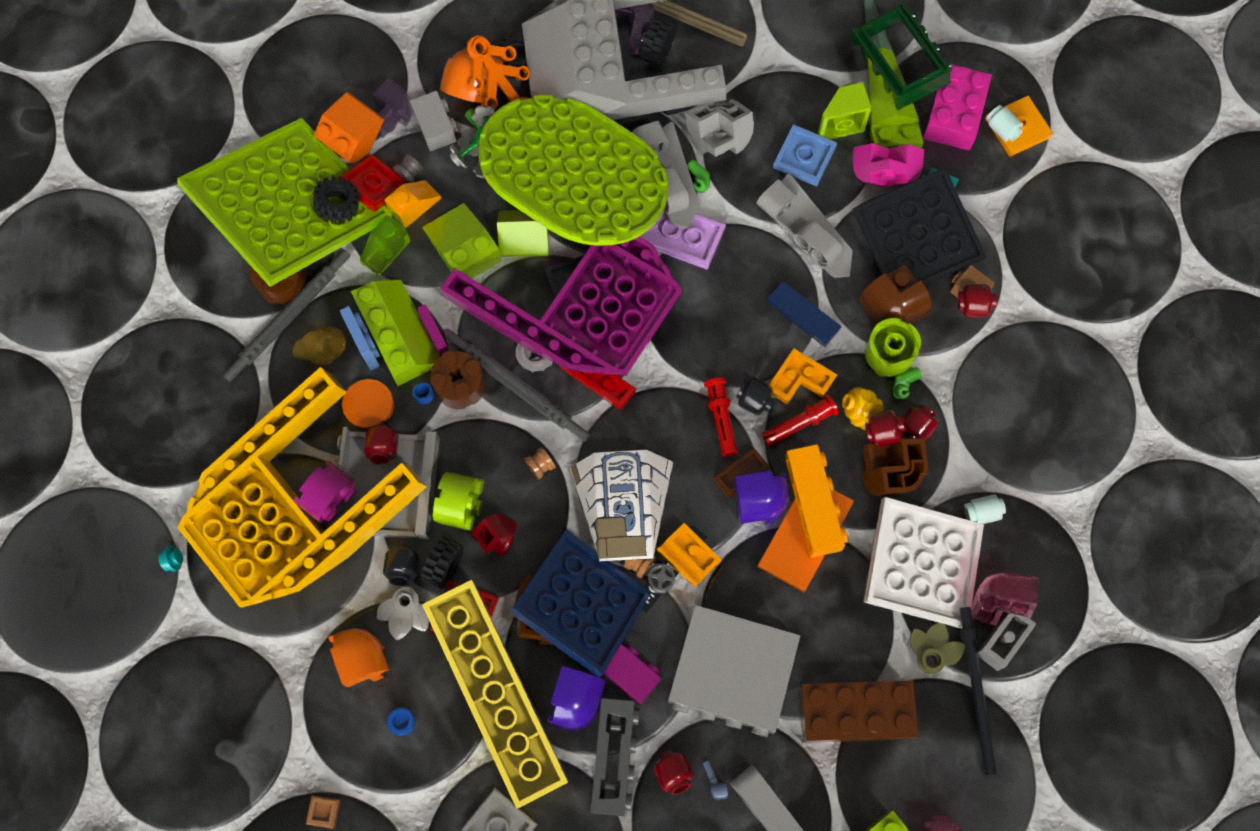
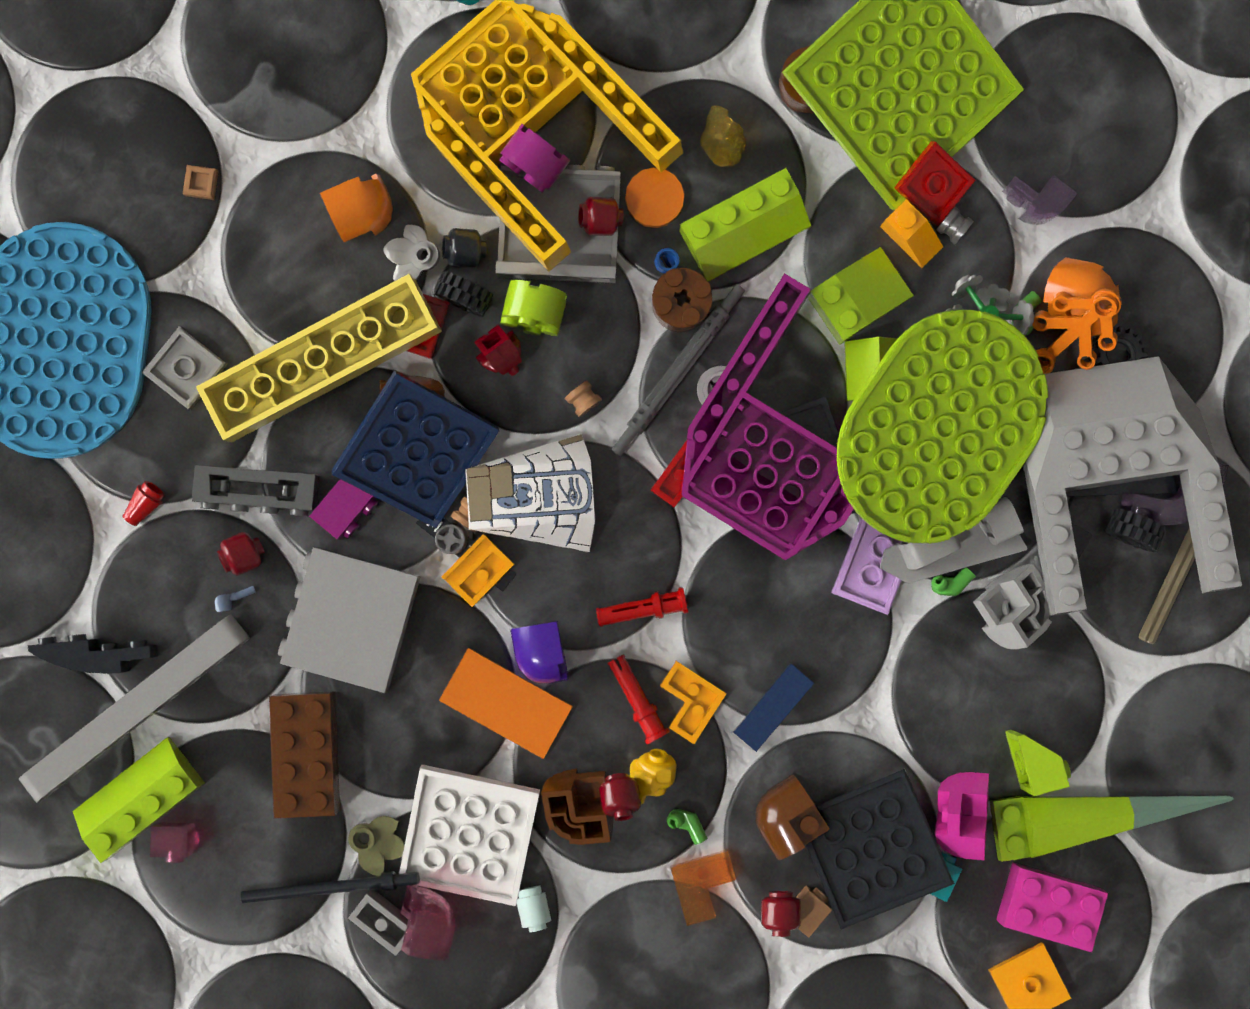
camera: 85 degrees right, 15 degrees up
dark grey axle [222,250,351,382] -> none
orange slope [313,92,385,163] -> none
black tyre [313,176,360,224] -> none
medium blue plate [339,306,380,370] -> none
clear neon green slope [360,215,411,276] -> none
blue tile [387,707,416,736] -> none
light grey brick [410,91,458,152] -> none
magenta tile [417,304,449,357] -> none
dark purple brick [547,666,606,731] -> none
reddish brown tile [713,447,770,499] -> none
black head [736,378,775,416] -> none
light grey panel [757,174,853,278] -> none
medium blue plate [773,124,837,187] -> none
light orange brick [785,444,847,558] -> none
dark green window [851,2,952,110] -> none
lime brick [865,318,921,377] -> none
dark red head [903,404,939,442] -> none
light aqua brick [986,105,1023,142] -> none
none -> clear orange plate [670,849,736,926]

